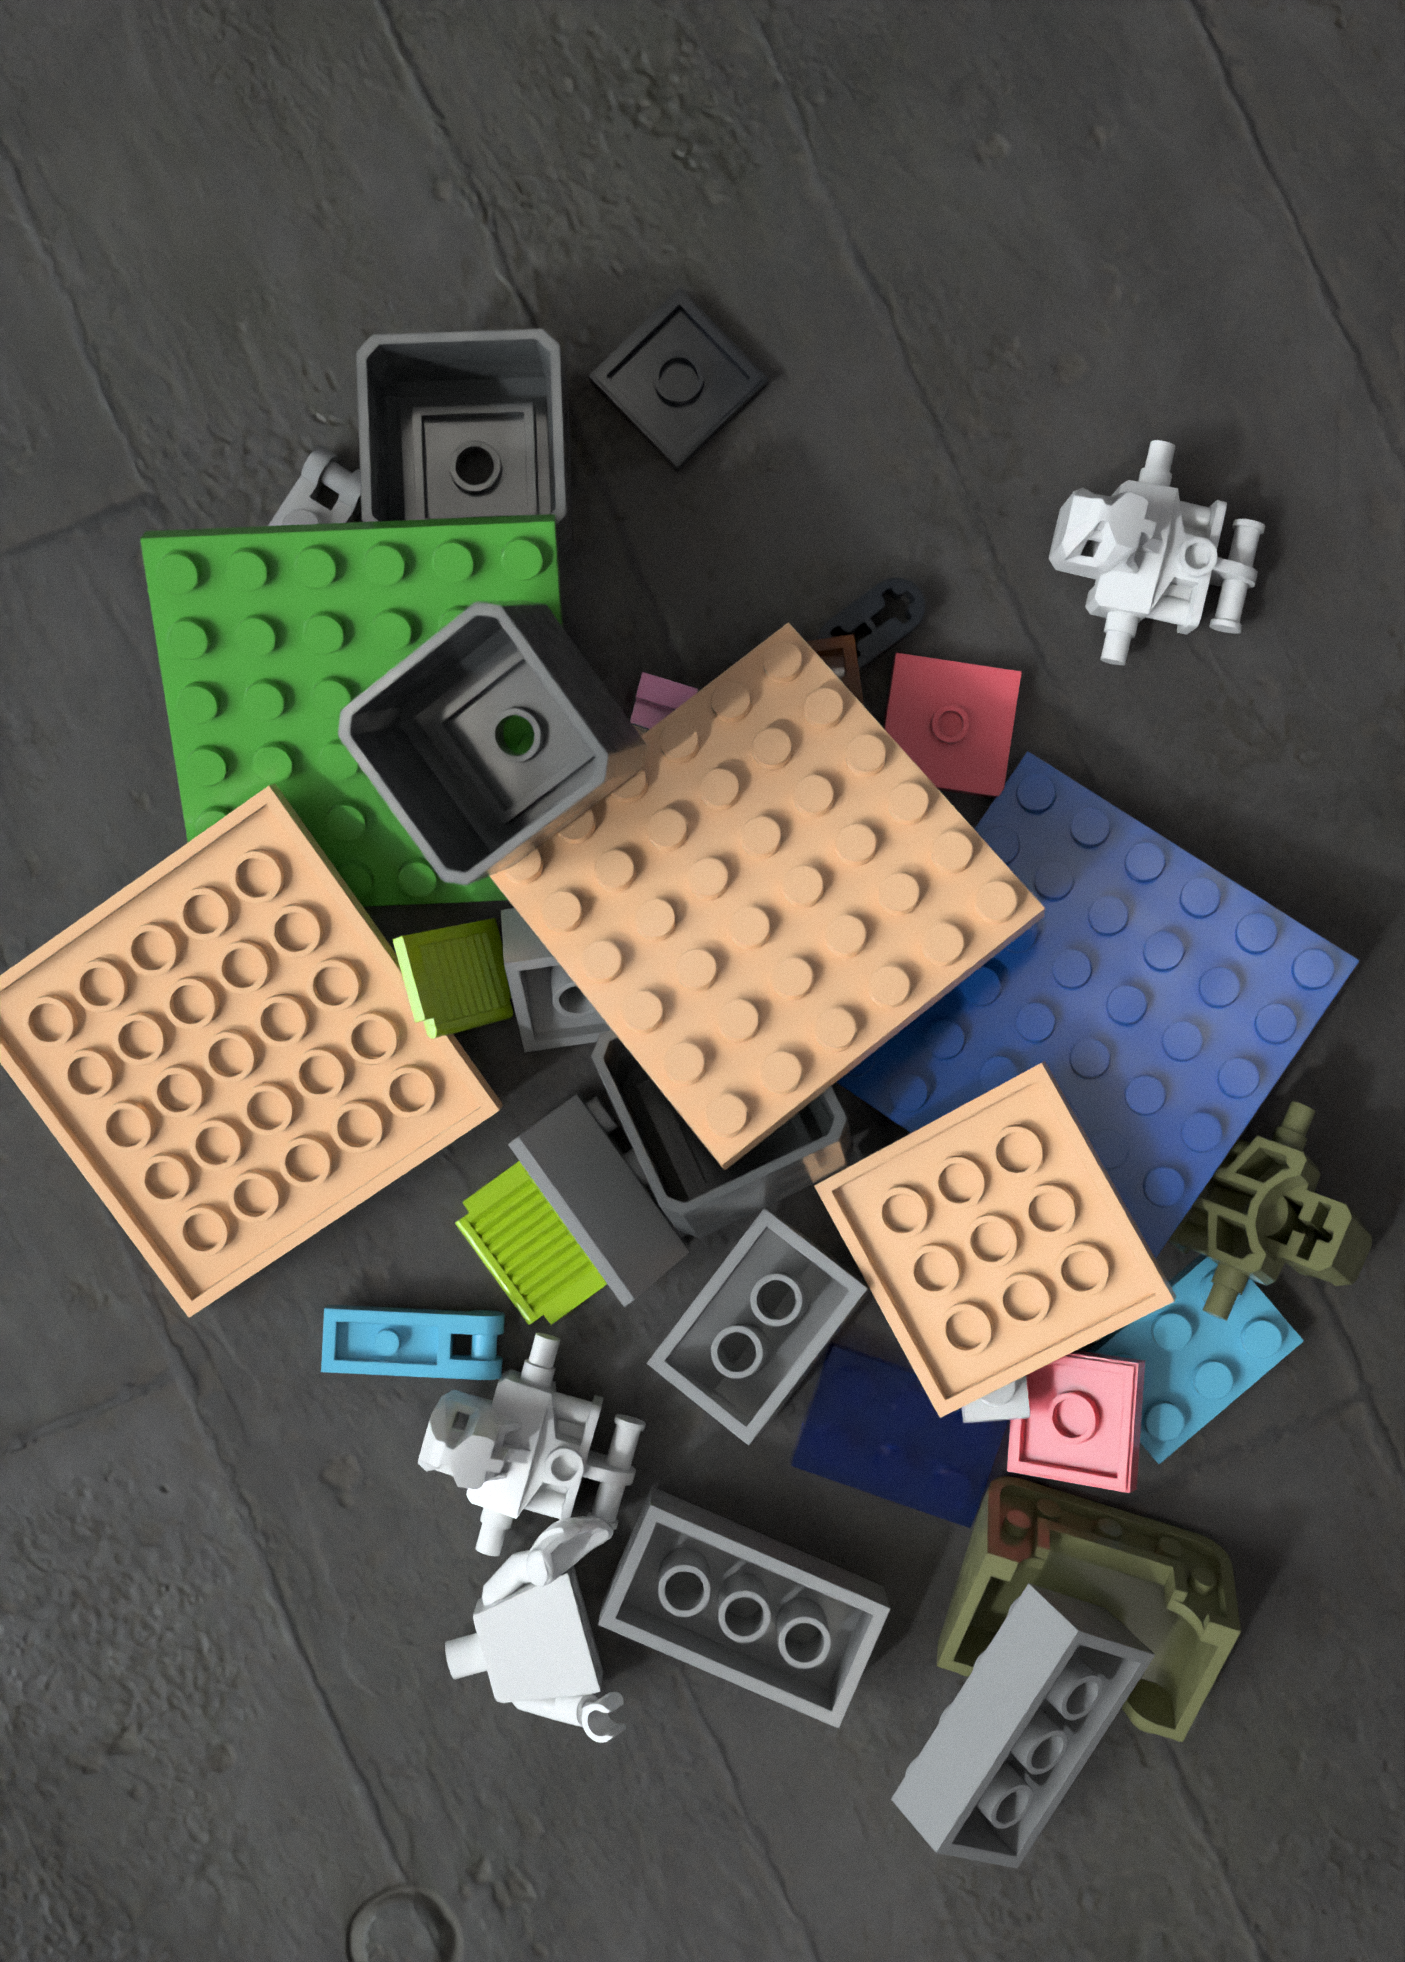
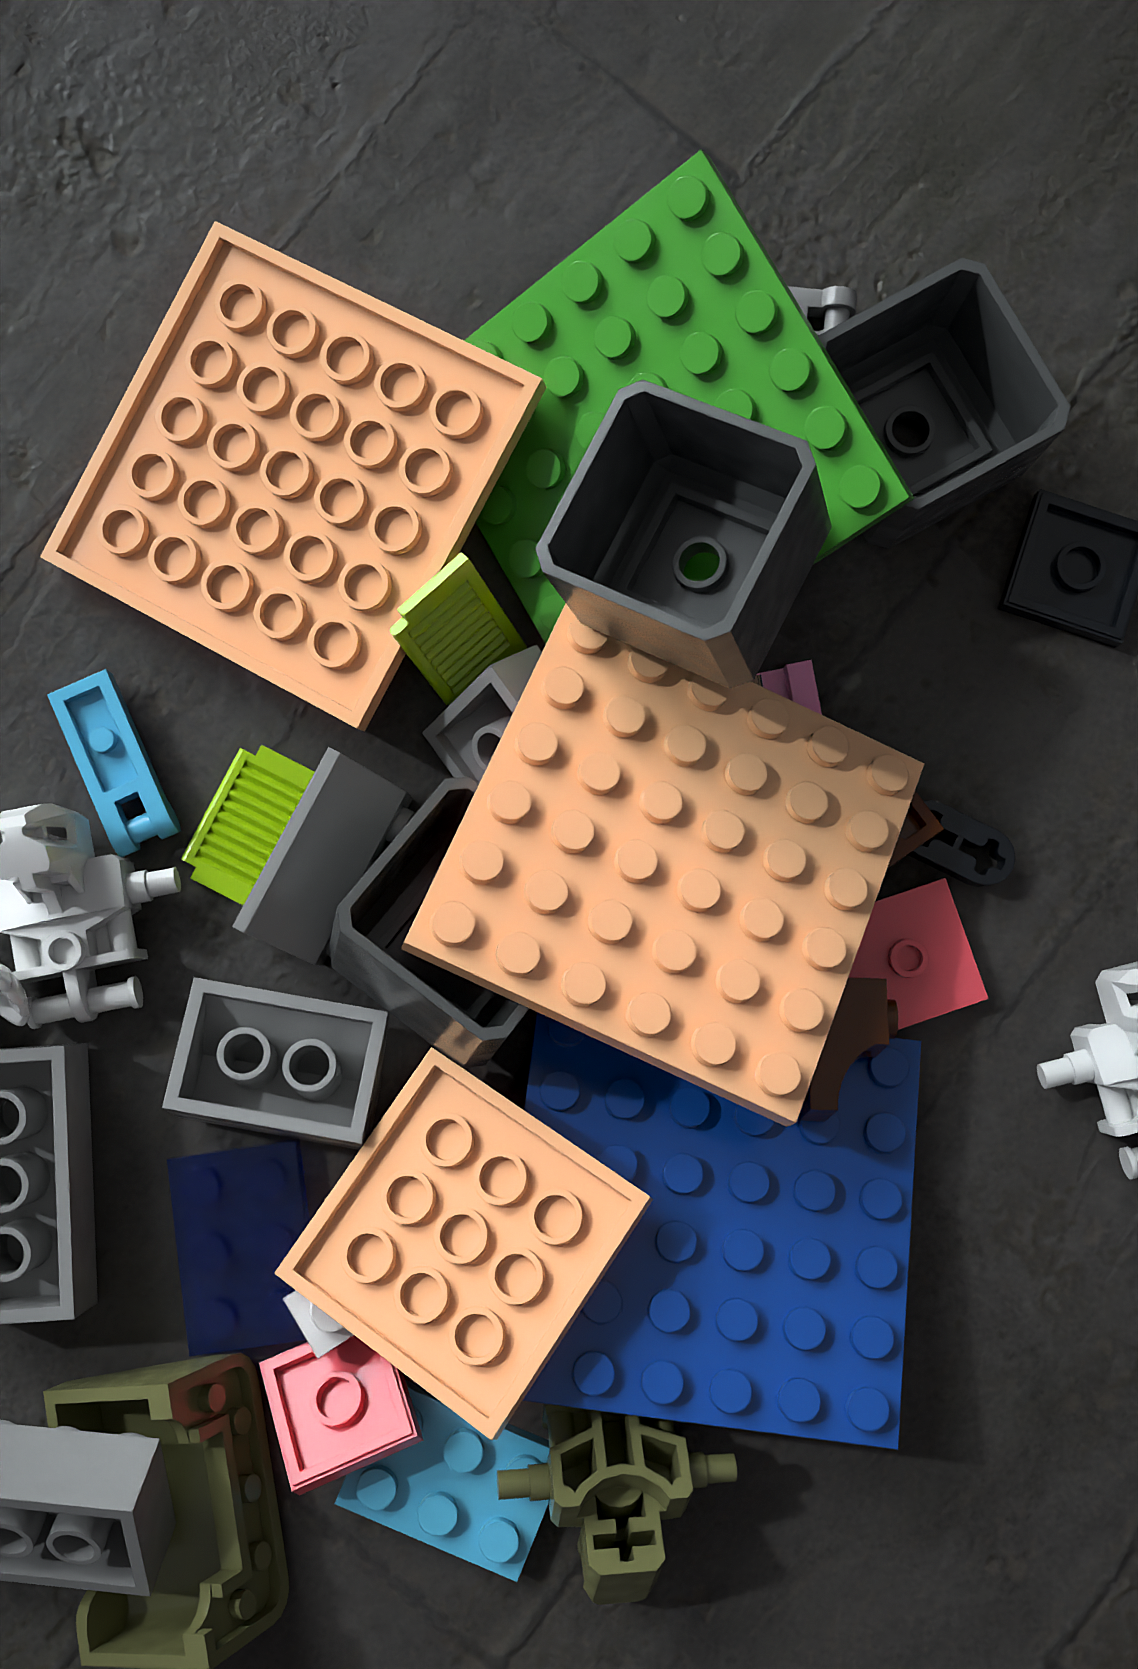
camera: 65 degrees right, 5 degrees down
none -> reddish brown arch [799,978,898,1122]

